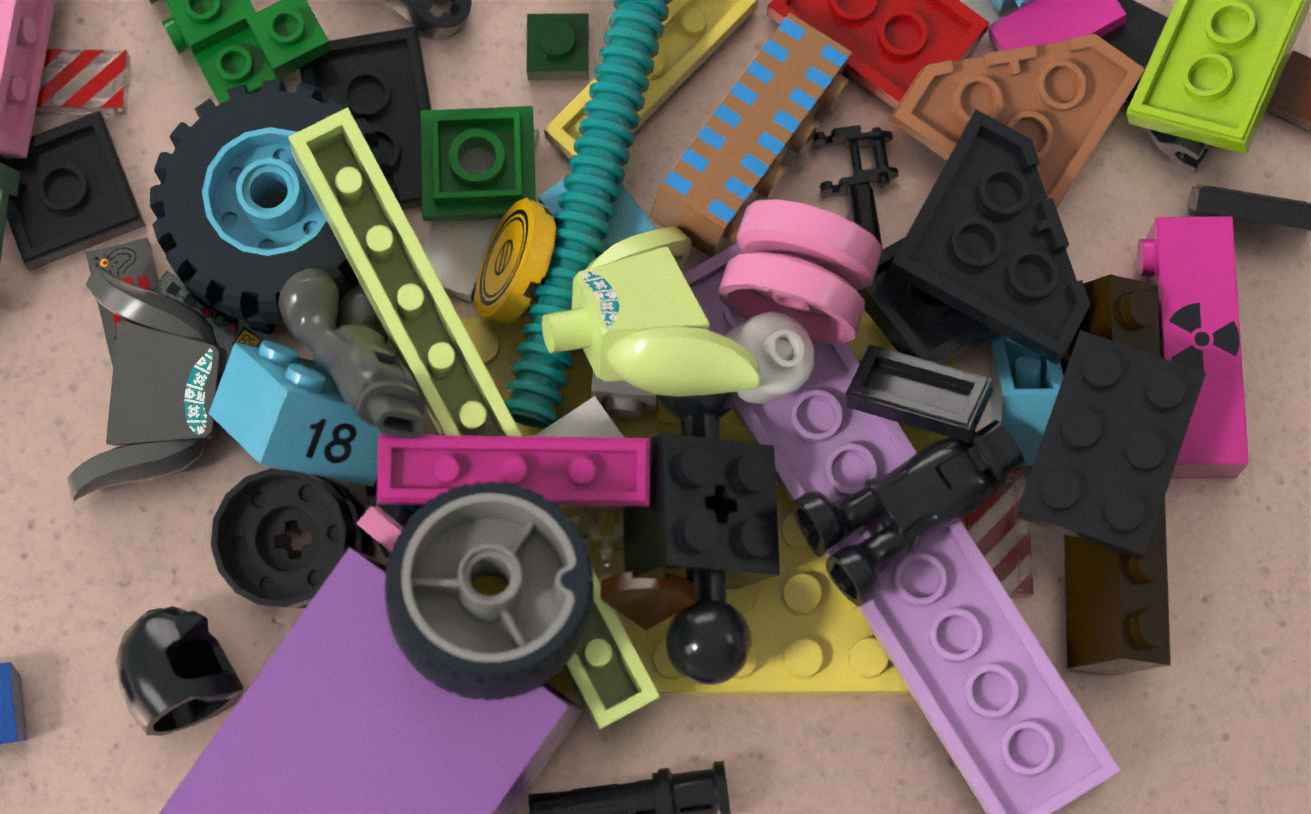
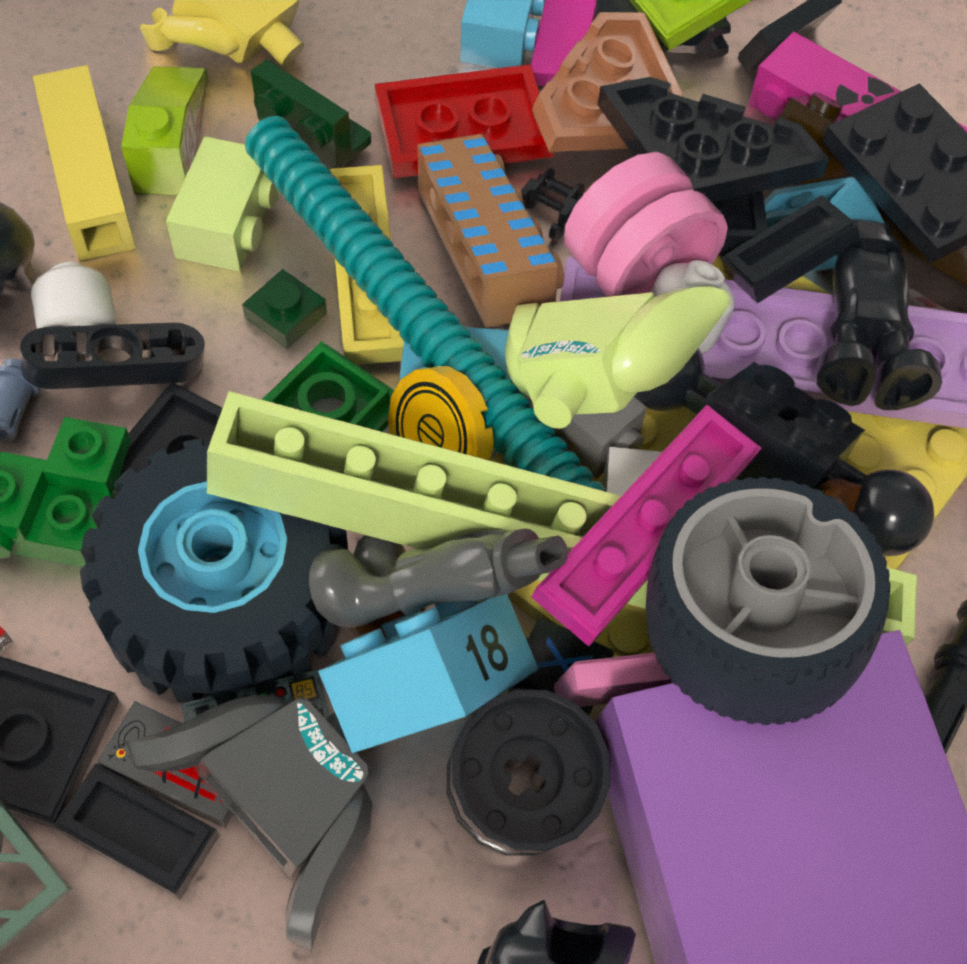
camera: 55 degrees left, 15 degrees down
none -> black tile [53,763,220,900]

